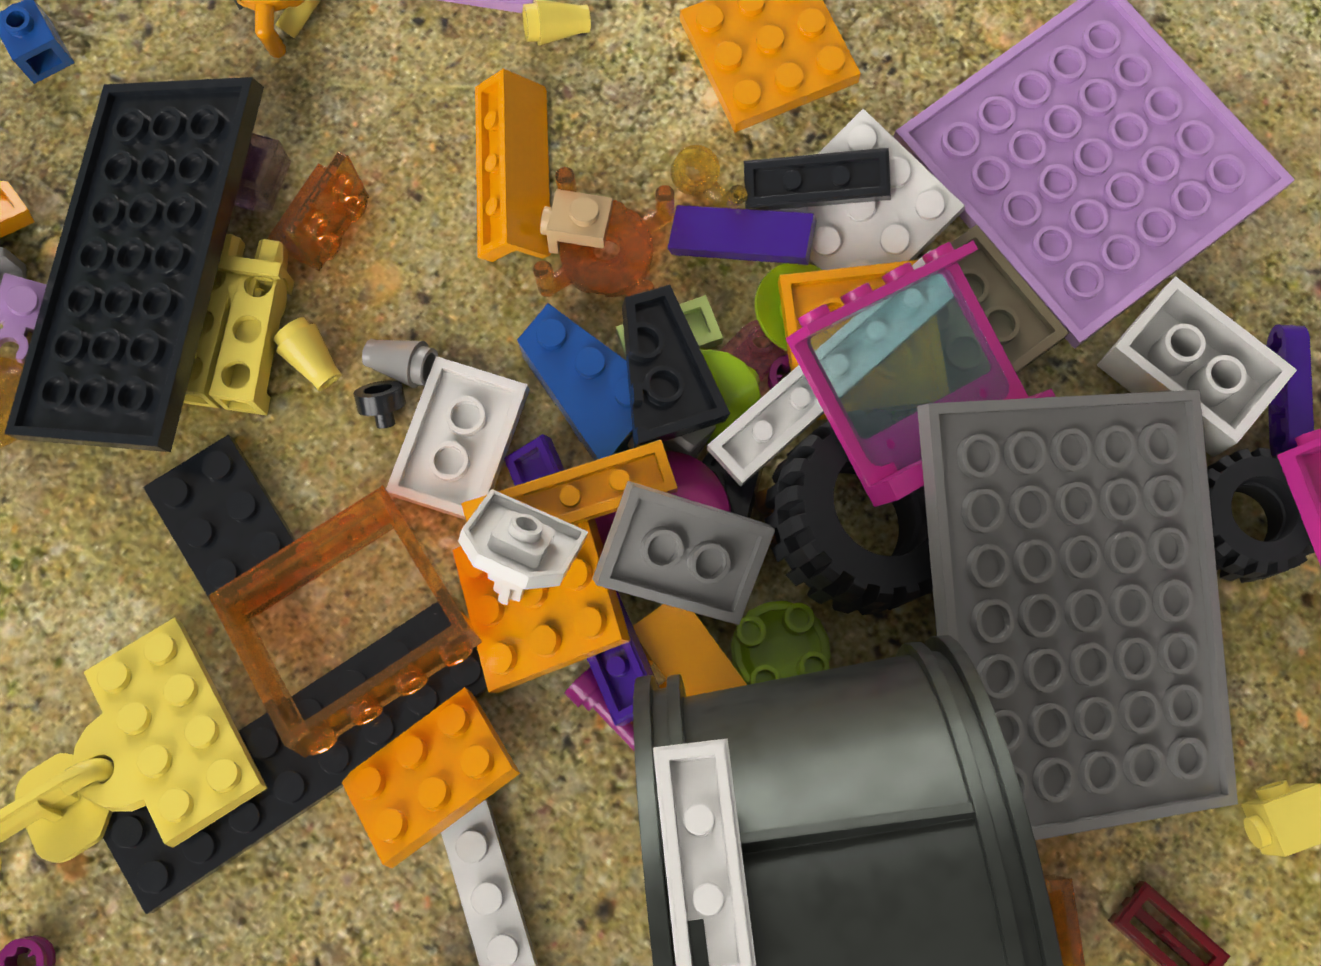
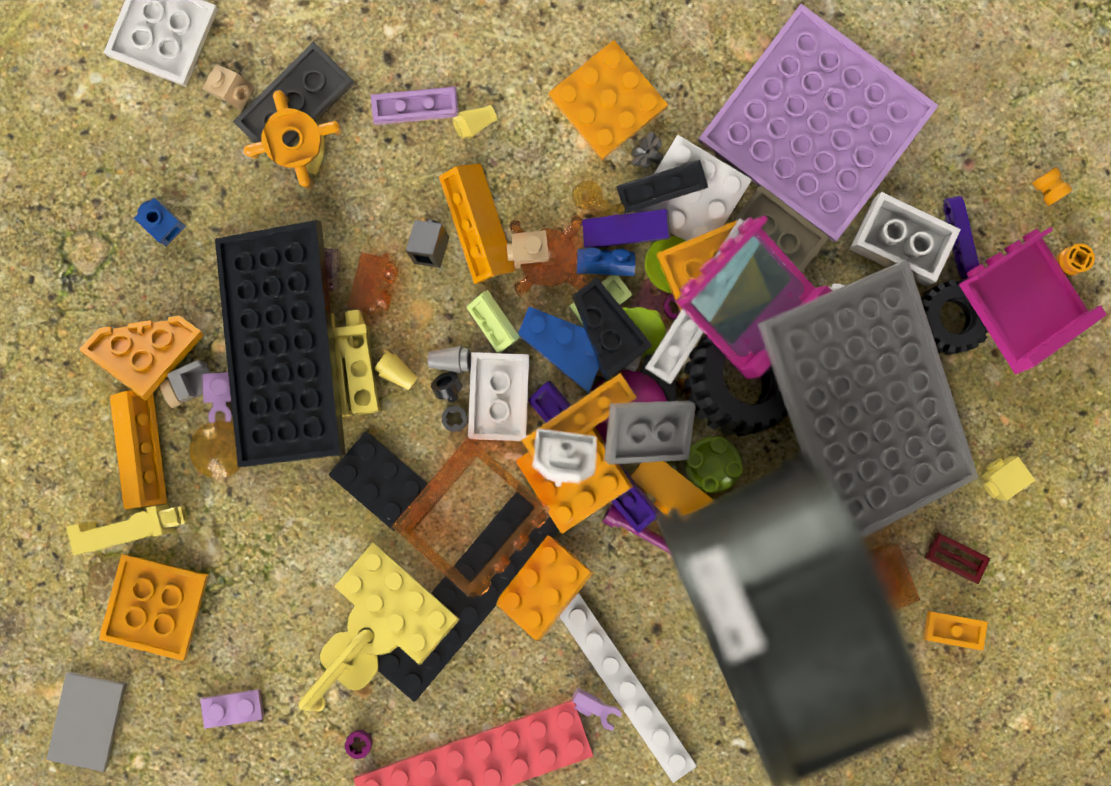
camera: 25 degrees left, 10 degrees up
none -> brick [406,219,450,268]
none -> dark grey bush [442,406,468,432]
none -> yellowish green plate [466,290,520,353]
none -> blue plate [577,247,635,276]
none -> dark grey plant [631,131,664,168]

